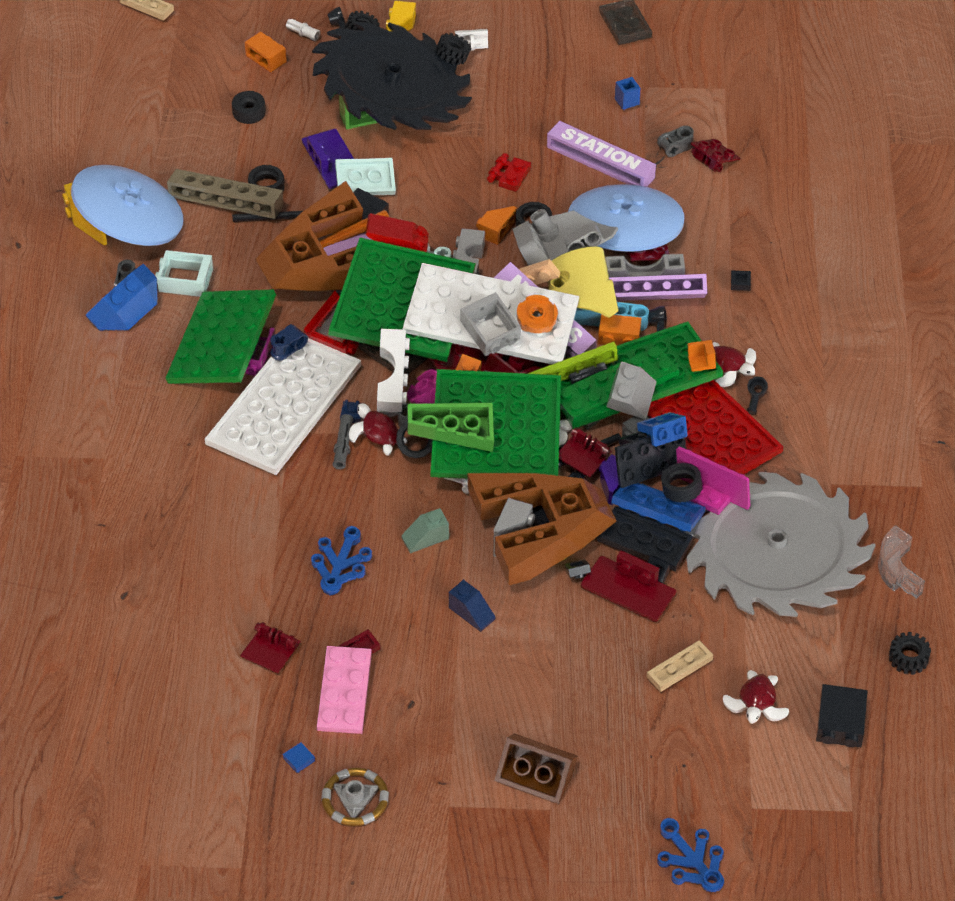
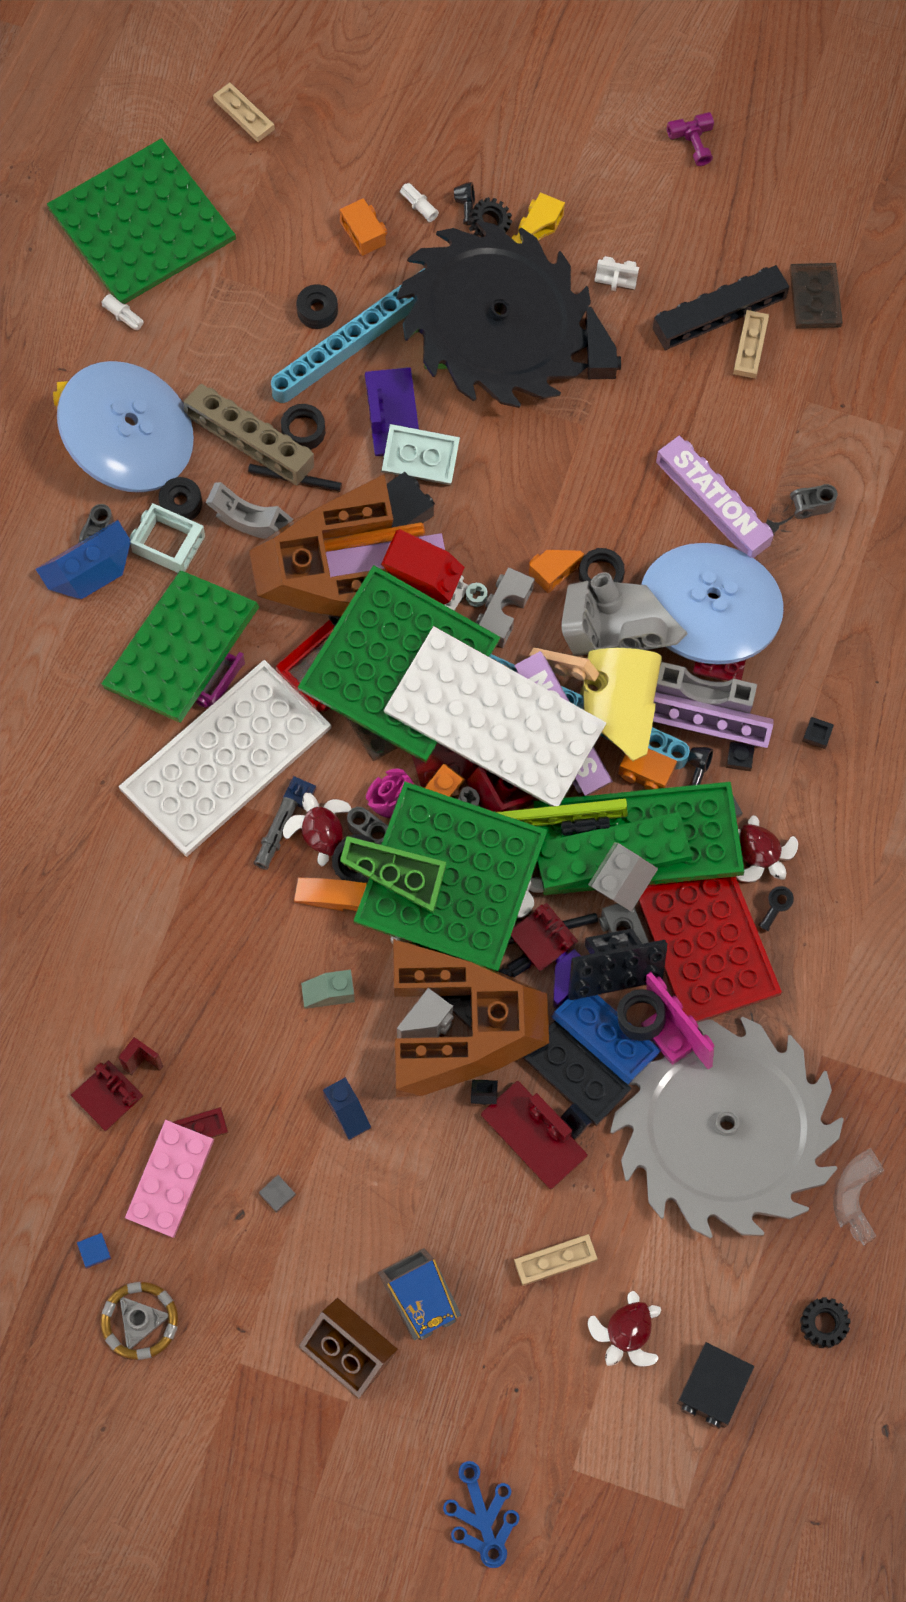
camera: 15 degrees right, 20 degrees up
dark blue piece [270,324,308,361] -> none
blue plant [311,526,372,595] -> none
white arch [377,329,410,412] -> none
black tyre [436,33,471,65] -> none
light grey window [460,292,521,356] -> none
red plate [487,153,531,192] -> none
orange plate [516,295,558,333] -> none
blue brick [615,77,641,110] -> none
blue bracket [637,412,688,447] -> none
orange panel [687,340,716,372] -> none
dark red hinge [691,138,741,172] -> none
none -> green plate [47,138,236,304]
none -> white axle [102,294,144,330]
none -> dark red panel [118,1037,163,1076]
none -> black tyre [159,477,202,520]
none -> light grey arch [206,482,293,539]
none -> flat silver tile [259,1175,296,1213]
none -> medium azure beam [271,268,425,403]
none -> orange slope [294,877,367,911]
none -> slope [378,1248,461,1340]
none -> black slope [585,307,621,380]
none -> black brick [652,265,789,350]
none -> black plate [726,742,755,771]
none -> tan plate [733,310,769,379]

